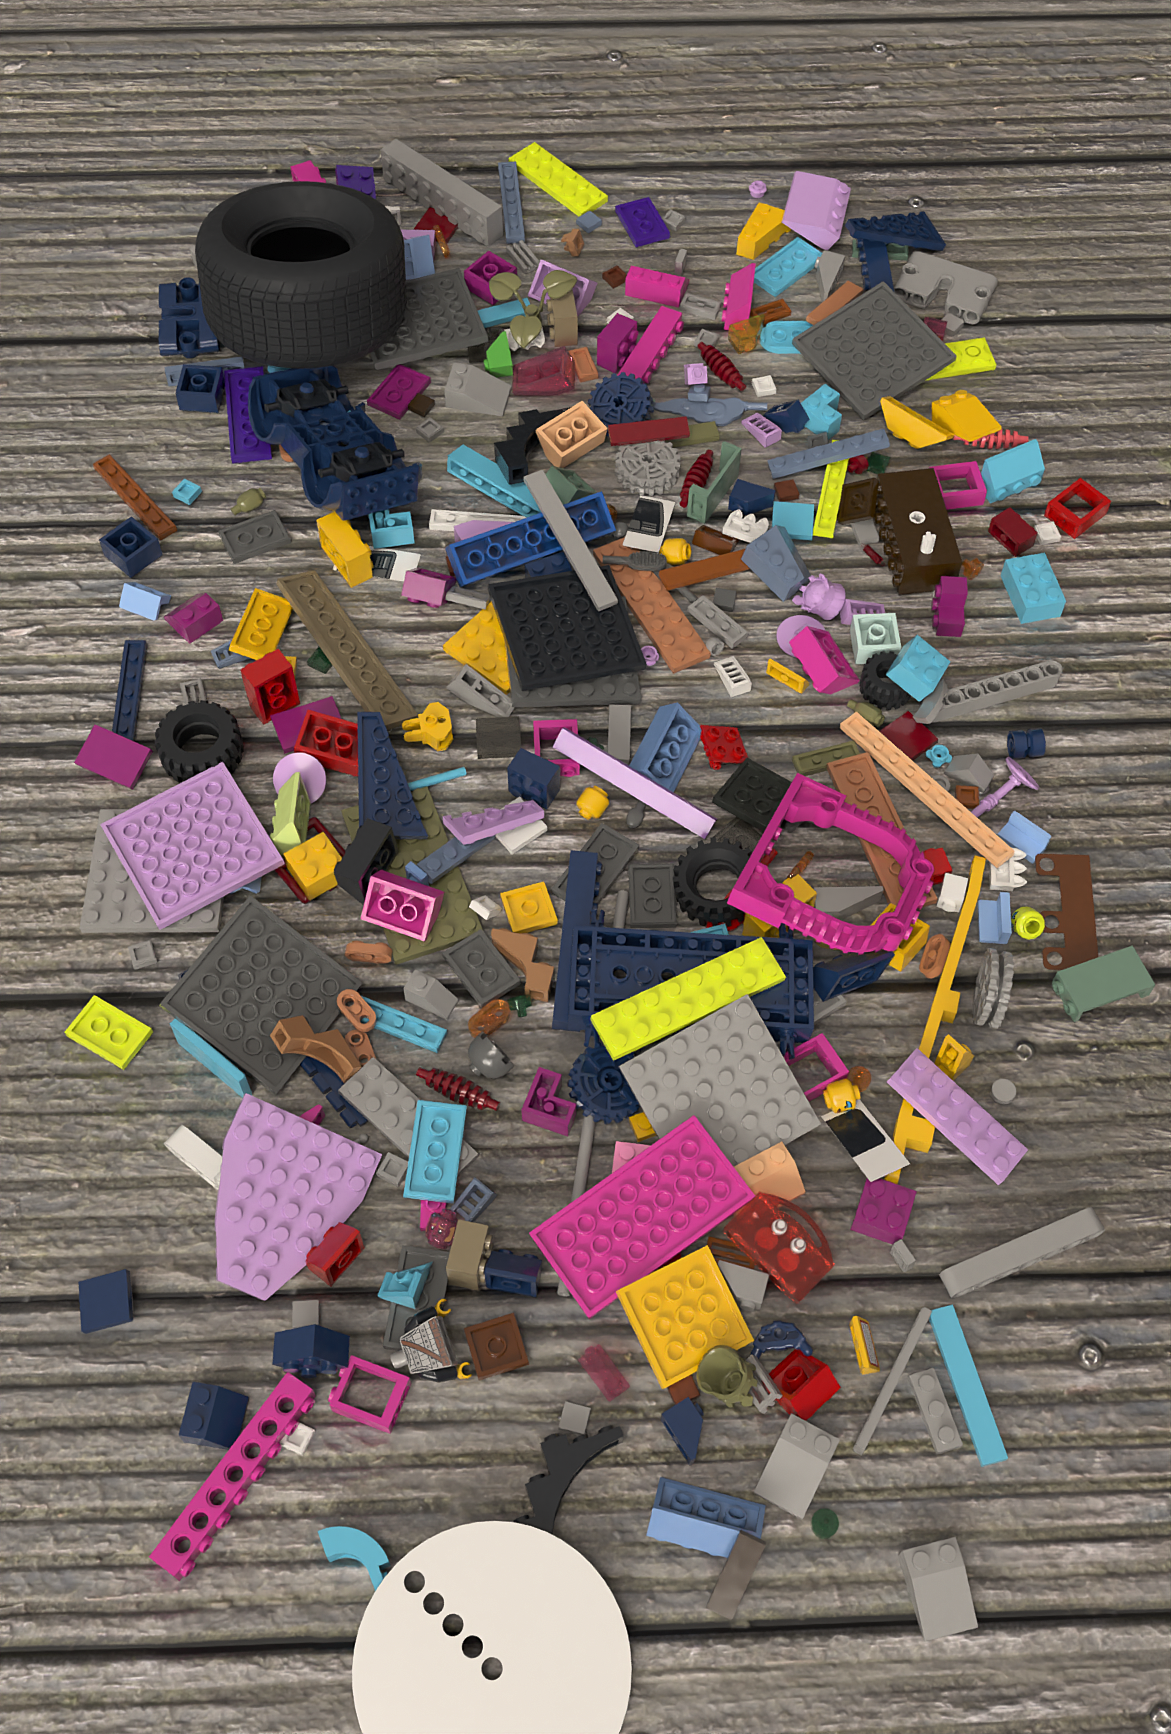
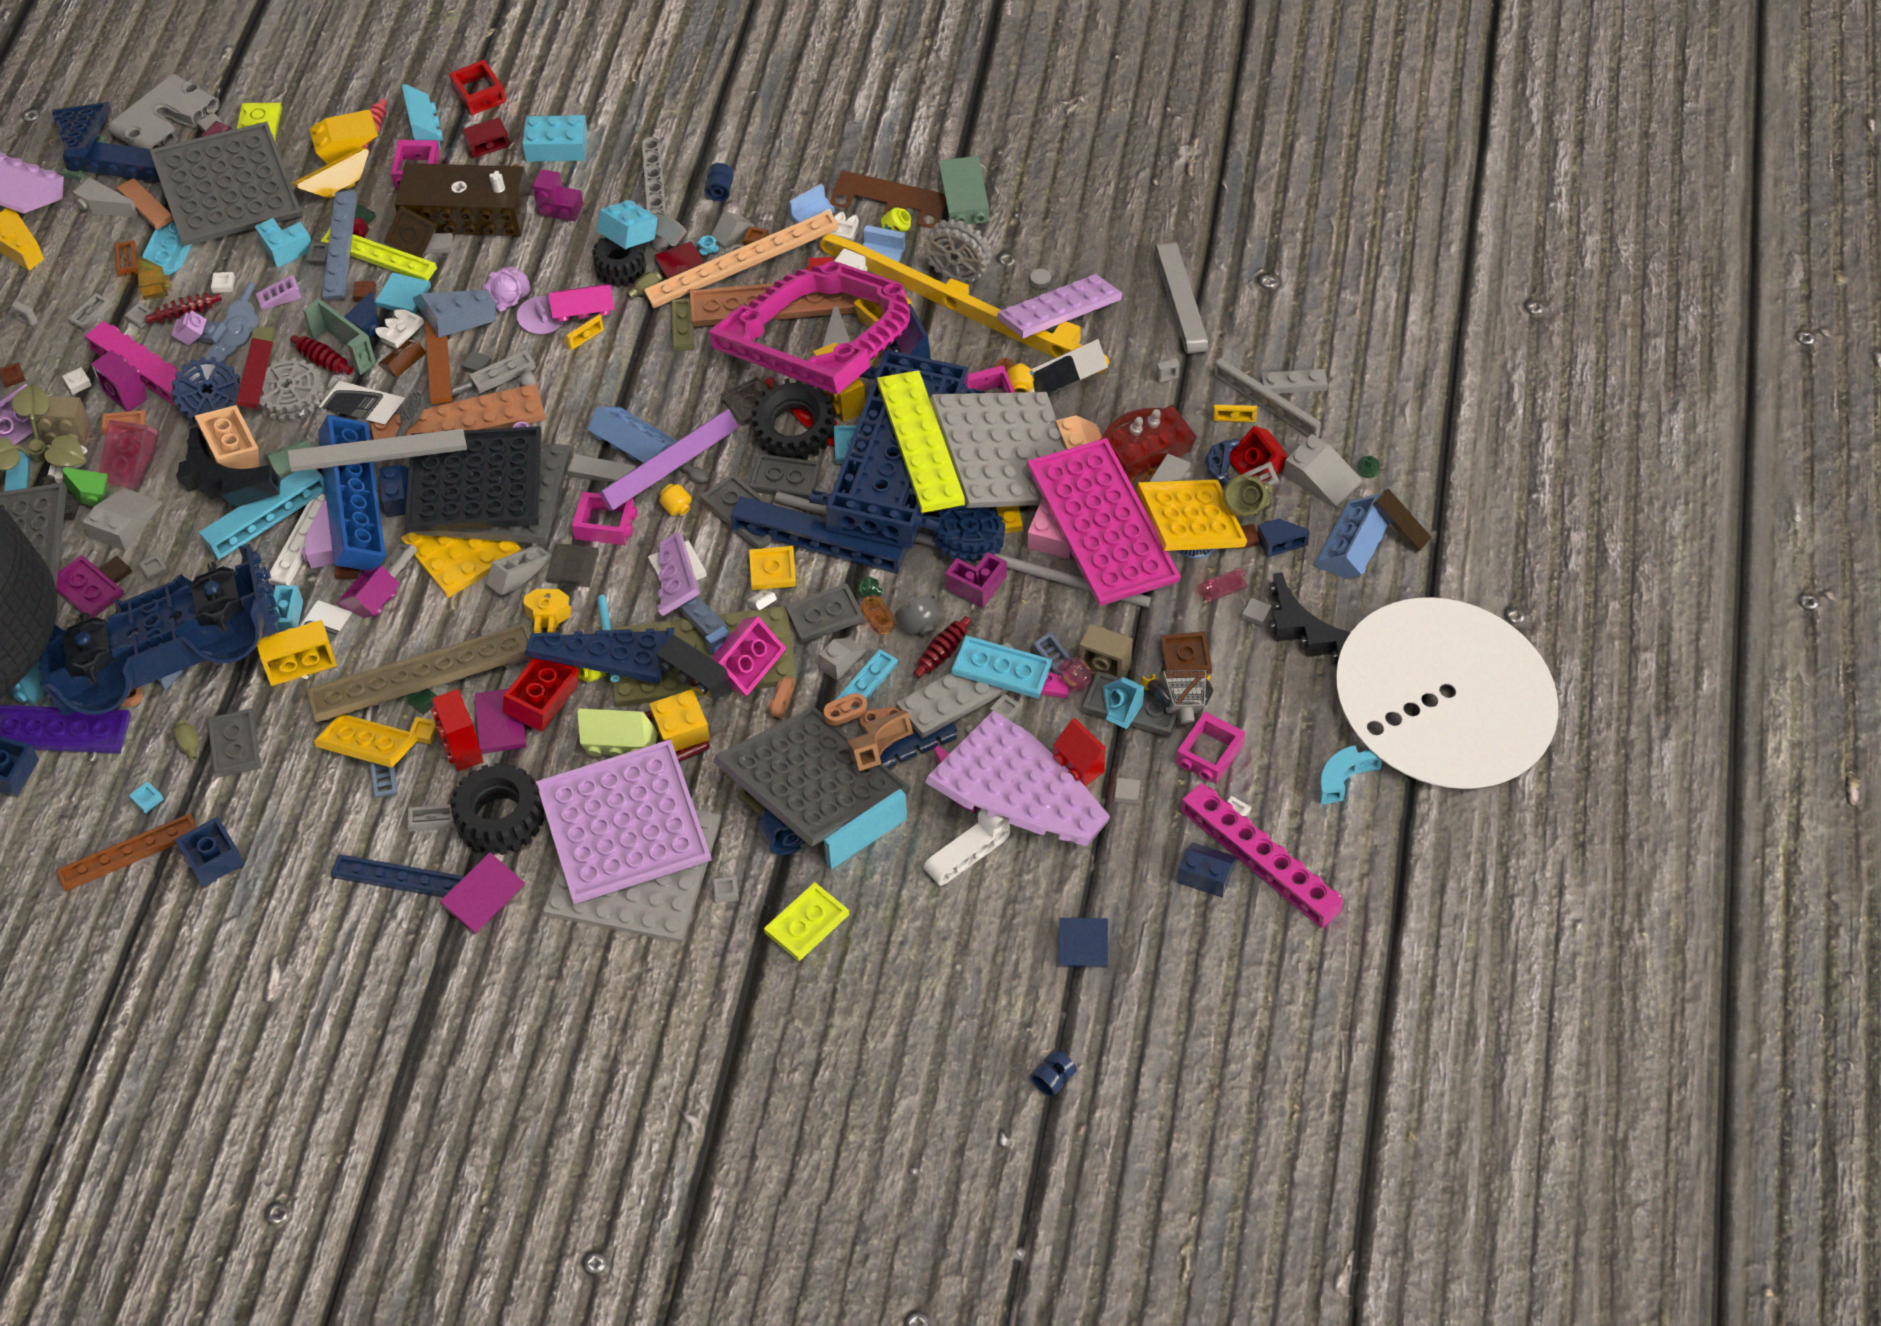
camera: 75 degrees left, 5 degrees down
light blue panel [119,582,171,620] -> none
magenta slope [164,593,223,644] -> none
dark blue brick [272,1324,350,1378] -> none
lavender shield [273,753,326,803] -> none
dark blue slope [484,1249,543,1297] -> none
medium nougat arch [491,928,555,1002] -> none
dark blue brick [507,748,560,810] -> none
dark pink slope [625,266,689,308] -> none
yellow head [659,538,691,565] -> none
red hinge [700,725,748,770] -> none
pearl dark grey plate [712,758,792,832] -> none
white slope [714,656,752,697] -> none
dark pink slope [721,263,756,332] -> none
medium azure tile [754,237,822,297] -> none
dark blue slope [763,399,810,433] -> none
lavender slope [840,599,885,625] -> none
light aqua brick [850,613,901,664] -> none
magenta brick [850,1178,917,1245] -> none
dark red piece [861,544,885,566] -> none
light grey slope [898,1537,978,1642] -> none
nougat plate [919,934,950,978] -> none
medium azure tile [929,1305,1008,1467] -> none
yellow slope [934,1034,974,1081] -> none
lavender dish [971,757,1040,818] -> none
white tile [1034,521,1061,545] -> none

